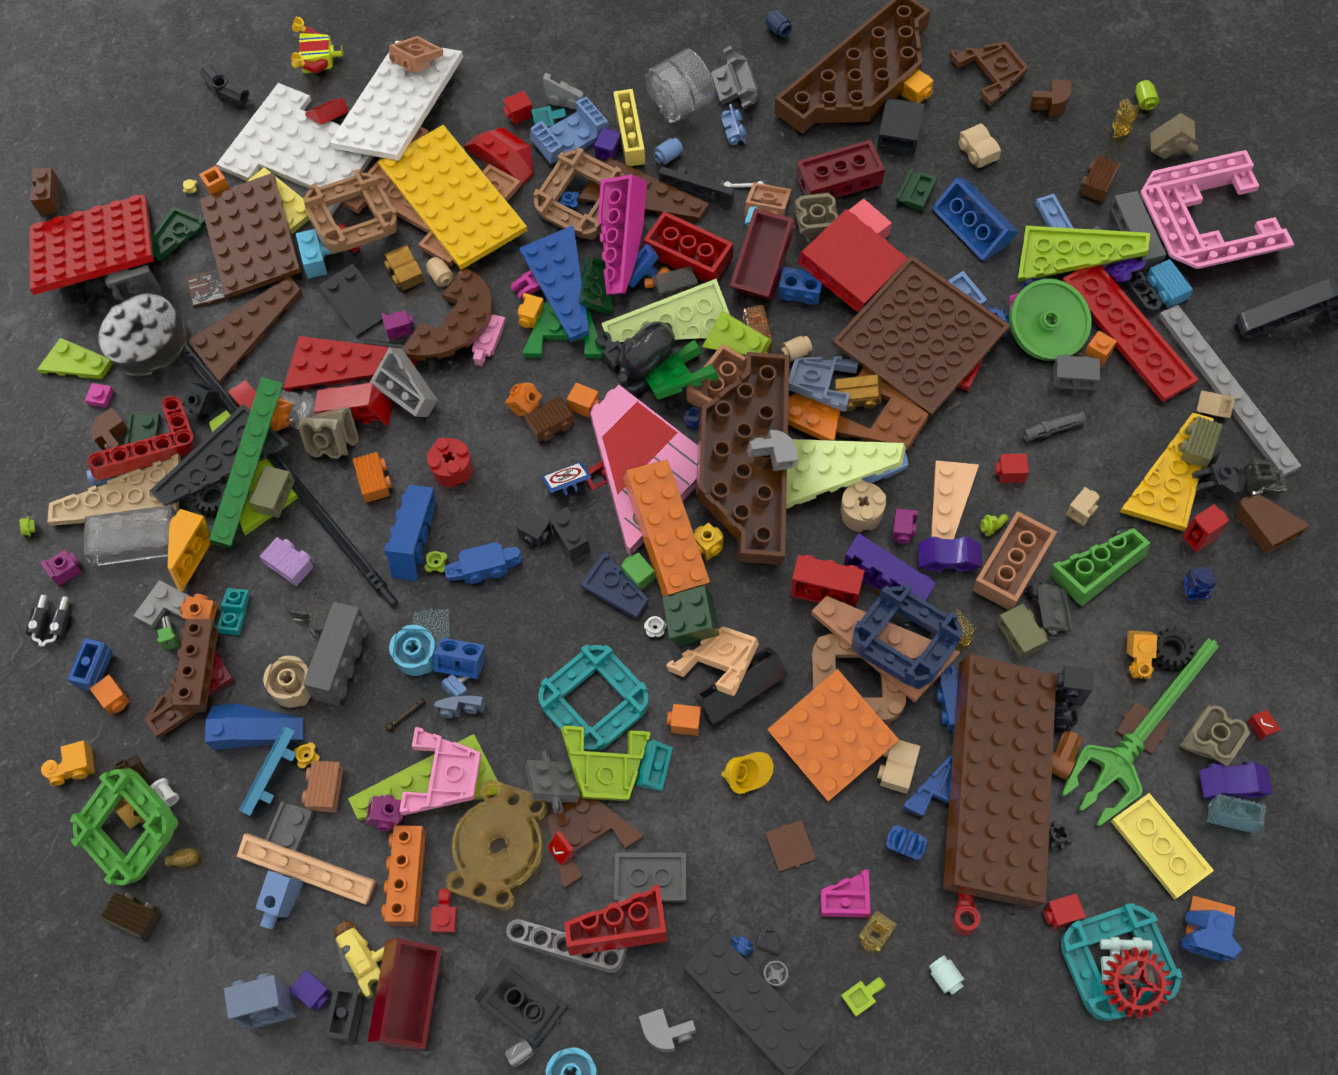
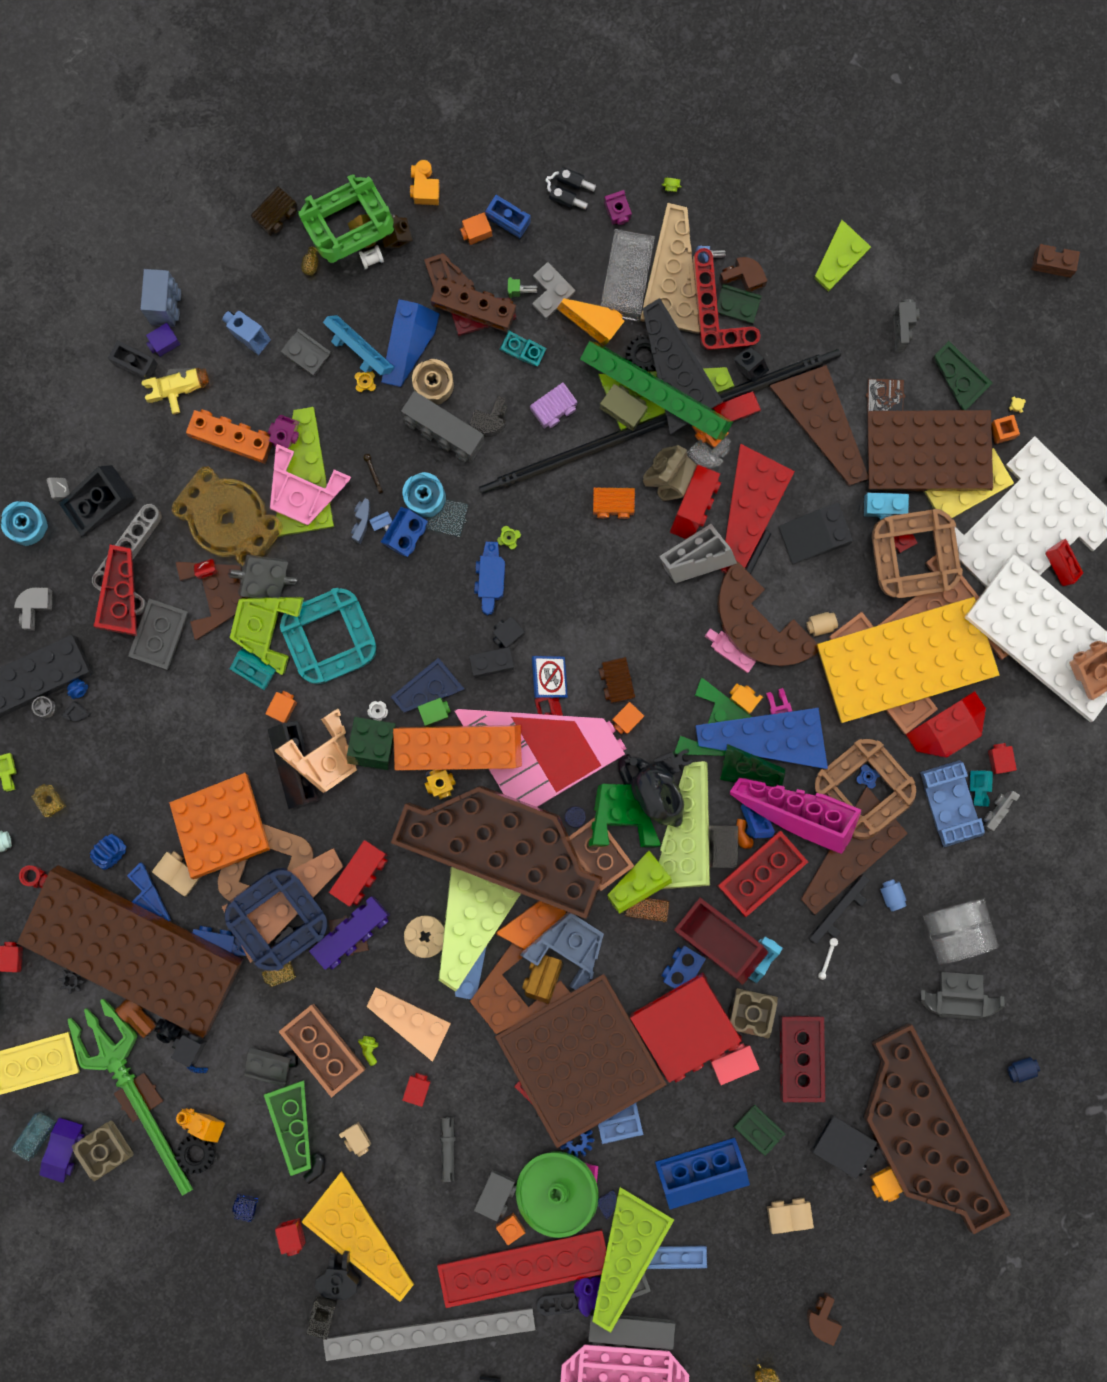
camera: 100 degrees right, 20 degrees up
red plate [30,194,154,295] -> none
dark pink plate [85,383,114,408] -> none
clear smoke brick [99,294,187,376] -> none
orange brick [180,594,218,621] -> none
light nougat tile [237,833,376,904] -> none
nougat brick [302,760,344,813] -> none
dark red piece [367,938,442,1050] -> none
magenta brick [381,310,414,341] -> none
pearl gold brick [384,245,424,291] -> none
blue wedge [384,485,436,581] -> none
red brick [427,438,473,488] -> none
red plate [430,889,457,933] -> none
orange brick [504,382,542,417] -> none
dark purple brick [594,128,622,161] -> none
light yellow brick [614,89,645,166] -> none
medium blue hinge [721,104,747,145] -> none
yellow piece [721,752,774,794] -> none
nougat plate [744,182,792,216] -> none
light grey brick [747,430,799,471] -> none
reddish brown piece [765,820,816,872] -> none
tan brick [780,336,813,362] -> none
dark pink wing [821,870,870,917] -> none
magenta brick [892,508,918,545] -> none
dark purple brick [918,536,982,572] -> none
reddish brown wing [949,42,1028,107] -> none
olive brick [997,604,1048,660] -> none
reddish brown brick [1080,155,1121,203] -> none
dark azure brick [1146,259,1193,308] -> none
olive brick [1179,416,1223,469] -> none
tan panel [1197,390,1235,418] -> none
reddish brown slope [1234,494,1309,554] -> none
red slope [1247,710,1281,740] -> none

